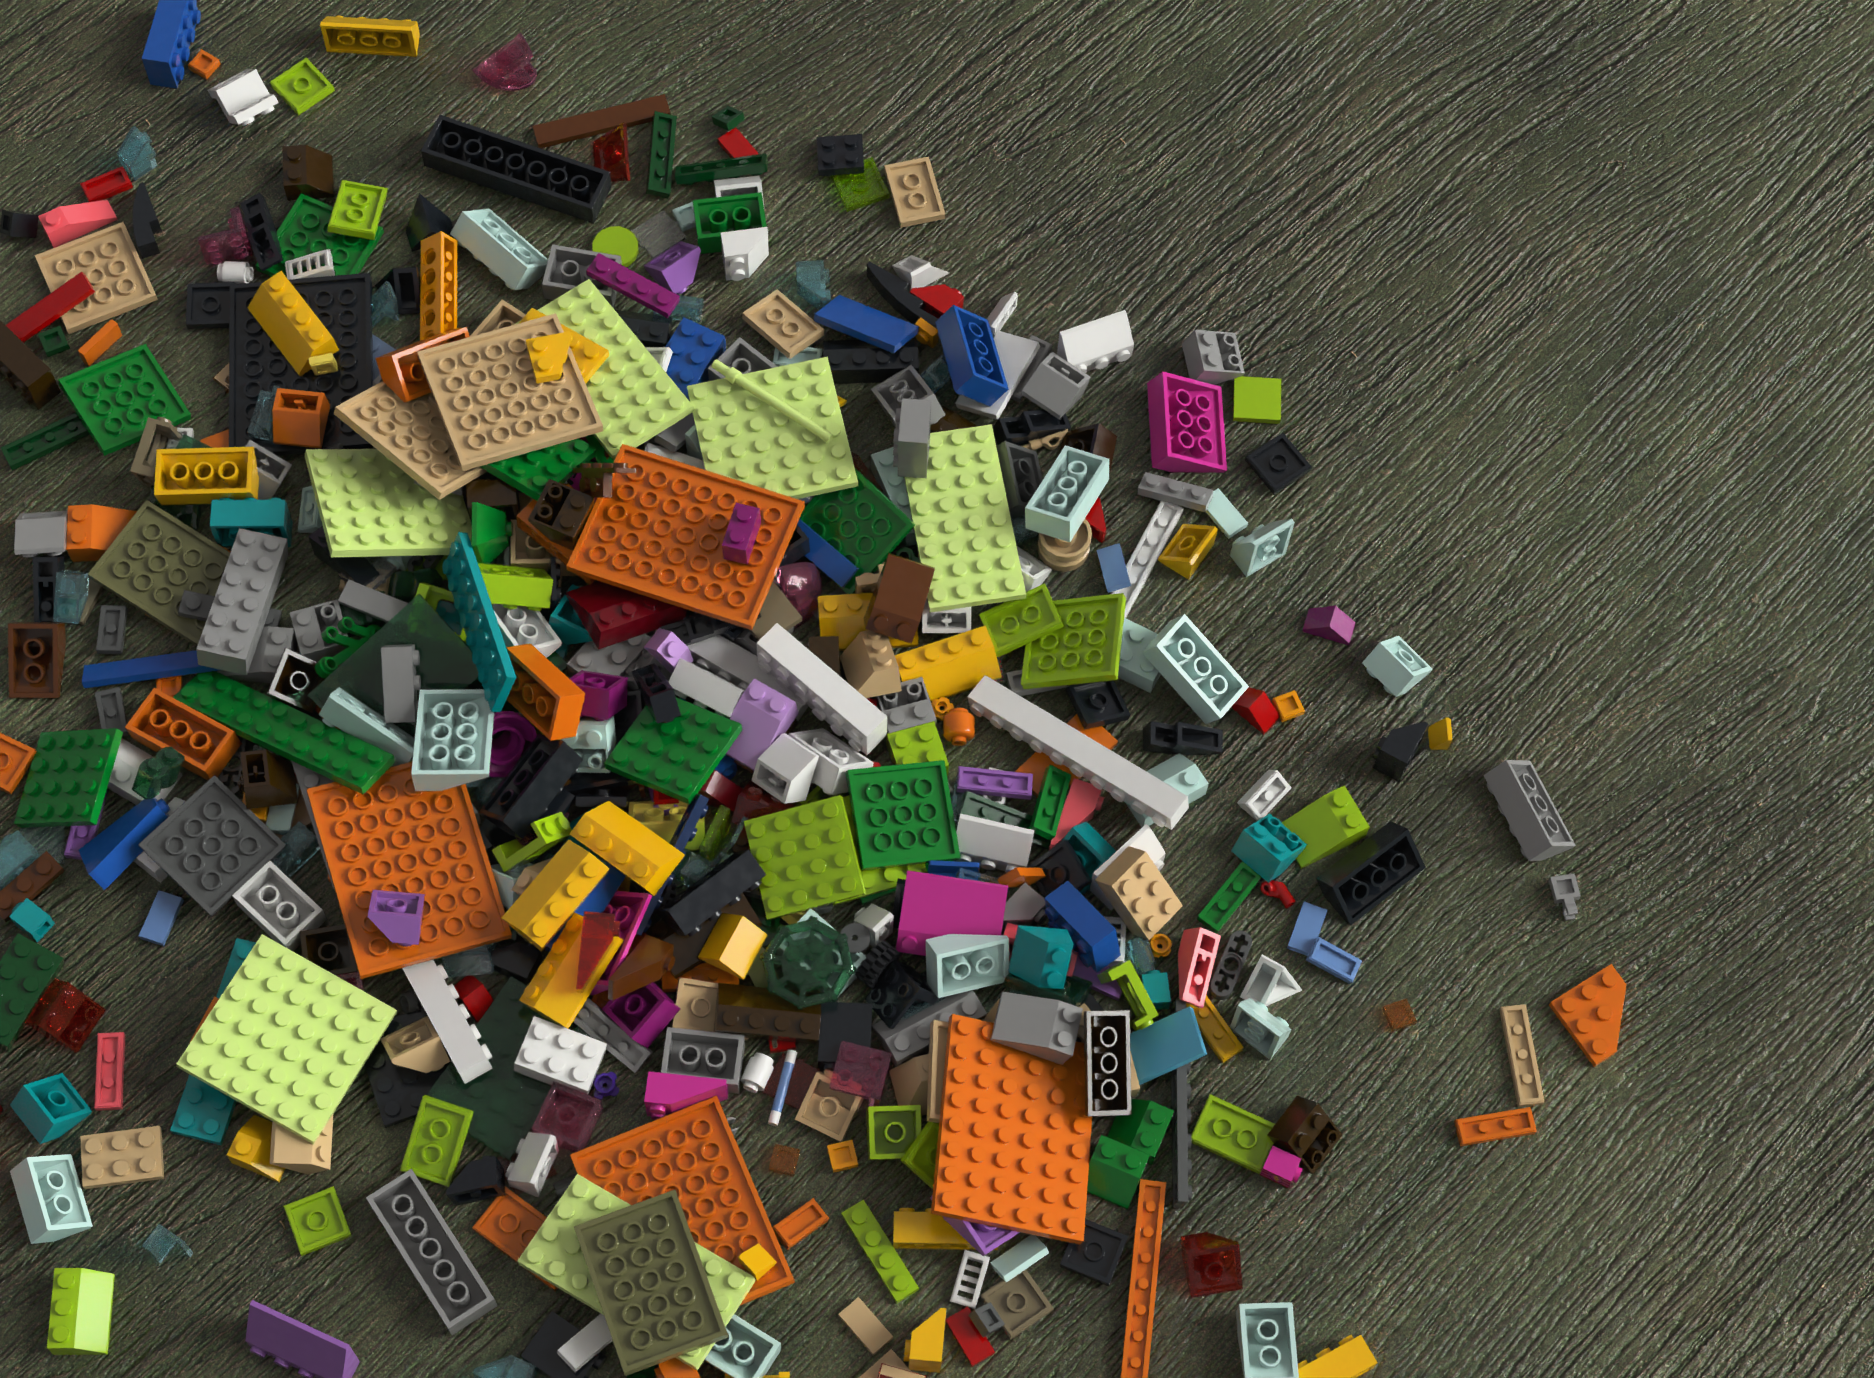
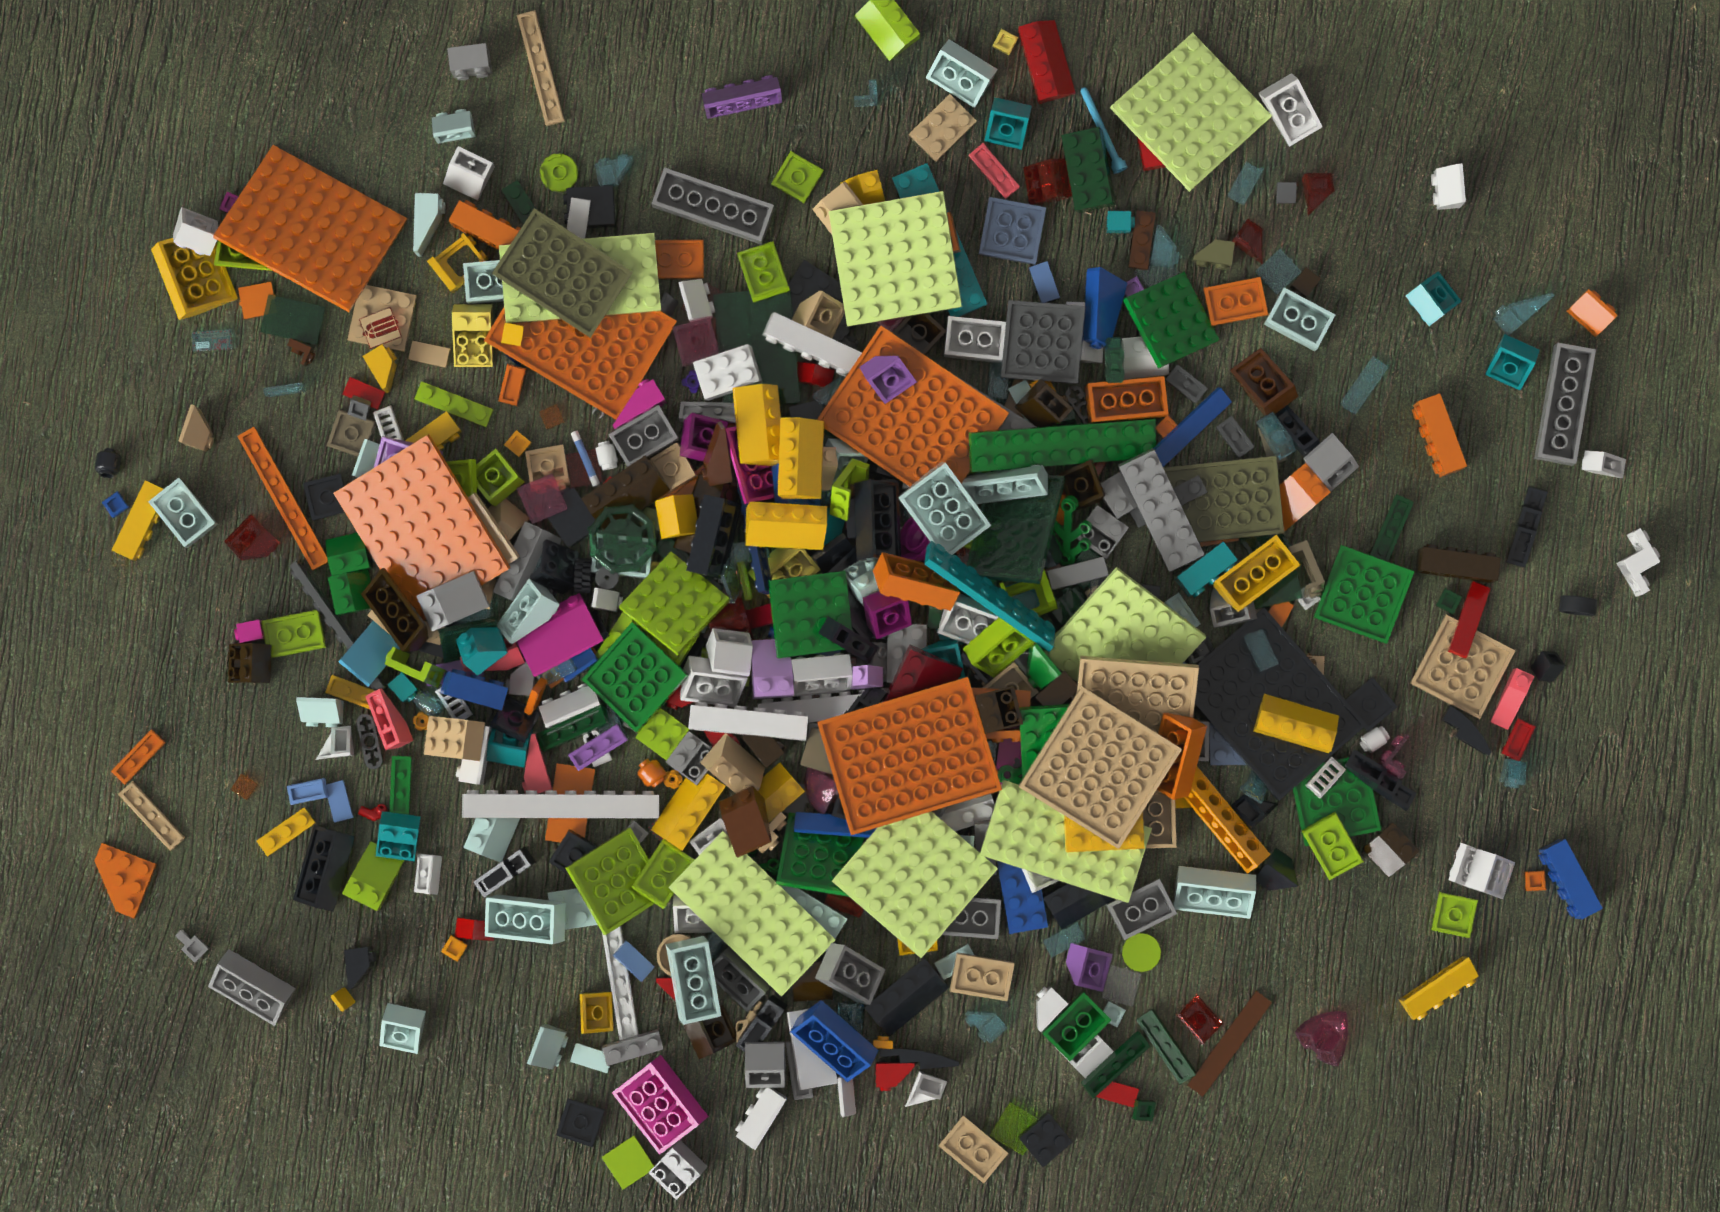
camera: 150 degrees right, 20 degrees up
orange tile [78,319,122,367] -> none
orange slope [272,388,330,448] -> none
light yellow tile [309,353,338,376] -> none
light grey brick [381,644,421,723] -> none
black brick [421,115,612,224] -> none
black slope [446,1156,505,1206] -> none
yellow wing [525,331,572,384] -> none
reddish brown bracket [572,463,636,498] -> none
clear red slope [576,911,620,993] -> none
magenta plate [586,253,680,318] -> none
yellowish green bar [711,359,833,443] -> none
magenta brick [722,503,761,565] -> none
blue tile [814,295,919,353] -> none
light grey brick [893,398,931,478] -> none
green plate [1029,765,1071,840] -> none
magenta slope [1302,605,1356,645] -> none
none -> yellow plate [257,807,316,857]
none -> light yellow slope [452,304,493,367]
none -> sand blue plate [979,197,1046,265]

